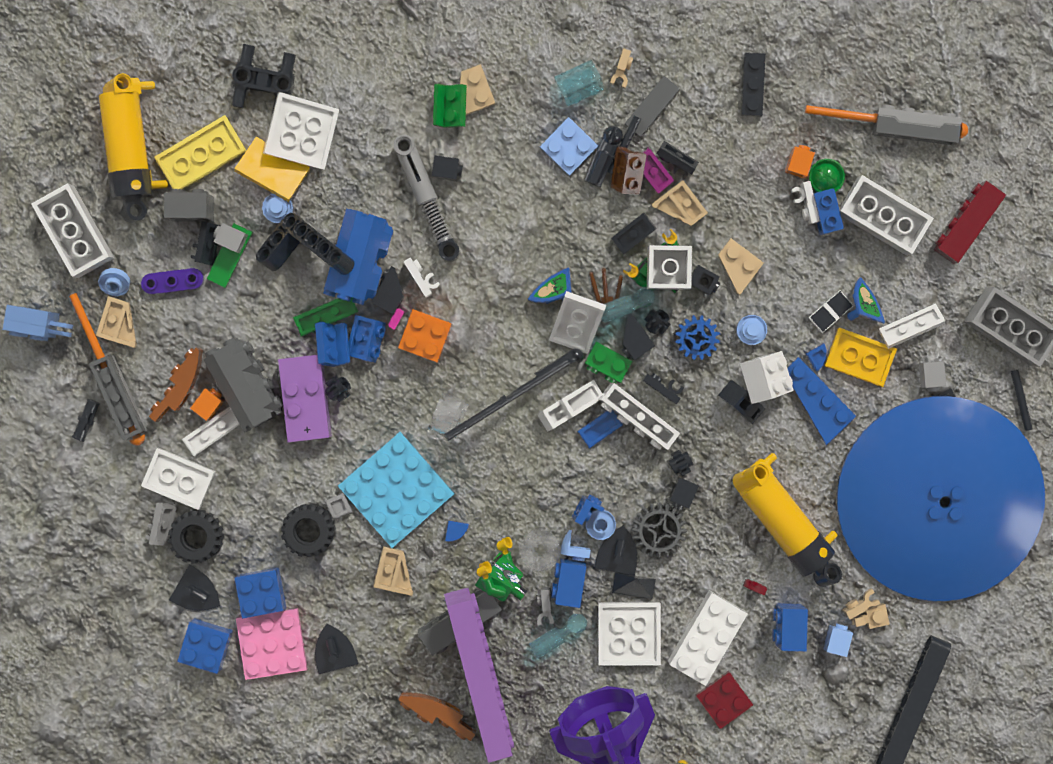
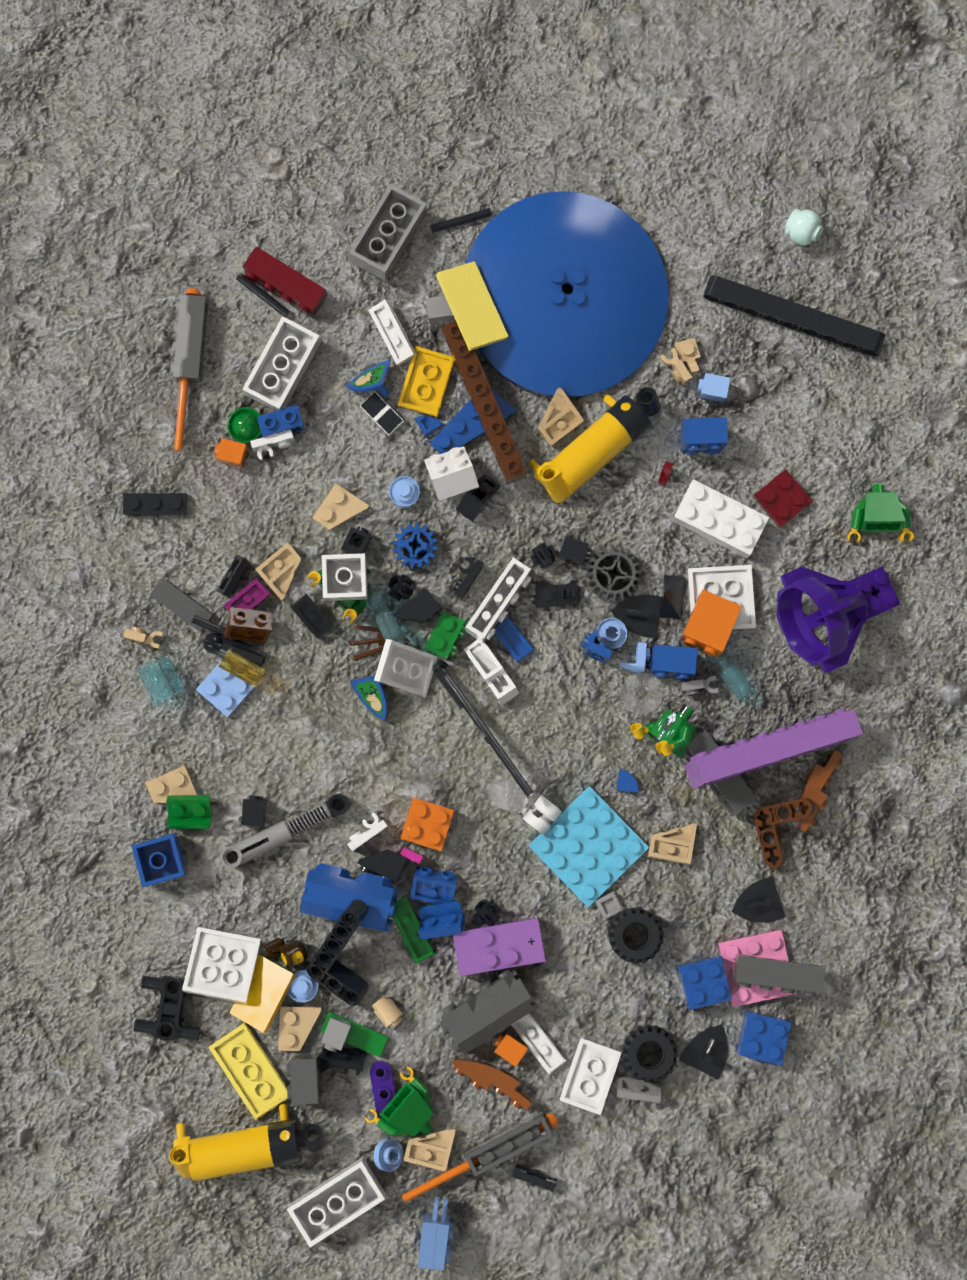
camera: 90 degrees left, 5 degrees down
none -> blue brick [131,833,188,888]
none -> clear yellow plate [218,649,266,687]
none -> black bar [236,273,289,317]
none -> dark brown piece [264,938,308,971]
none -> tan wing [278,1006,322,1051]
none -> green torso [364,1067,433,1137]
none -> tan brick [372,995,403,1029]
none -> light yellow tile [436,261,508,351]
none -> reddish brown brick [442,321,527,485]
none -> white wheel [522,795,563,836]
none -> black plate [535,584,578,608]
none -> tan wing [537,388,584,446]
none -> orange brick [680,589,742,657]
none -> dark grey brick [733,954,826,997]
none -> reddish brown beam [754,798,815,869]
none -> light aqua piece [785,208,823,245]

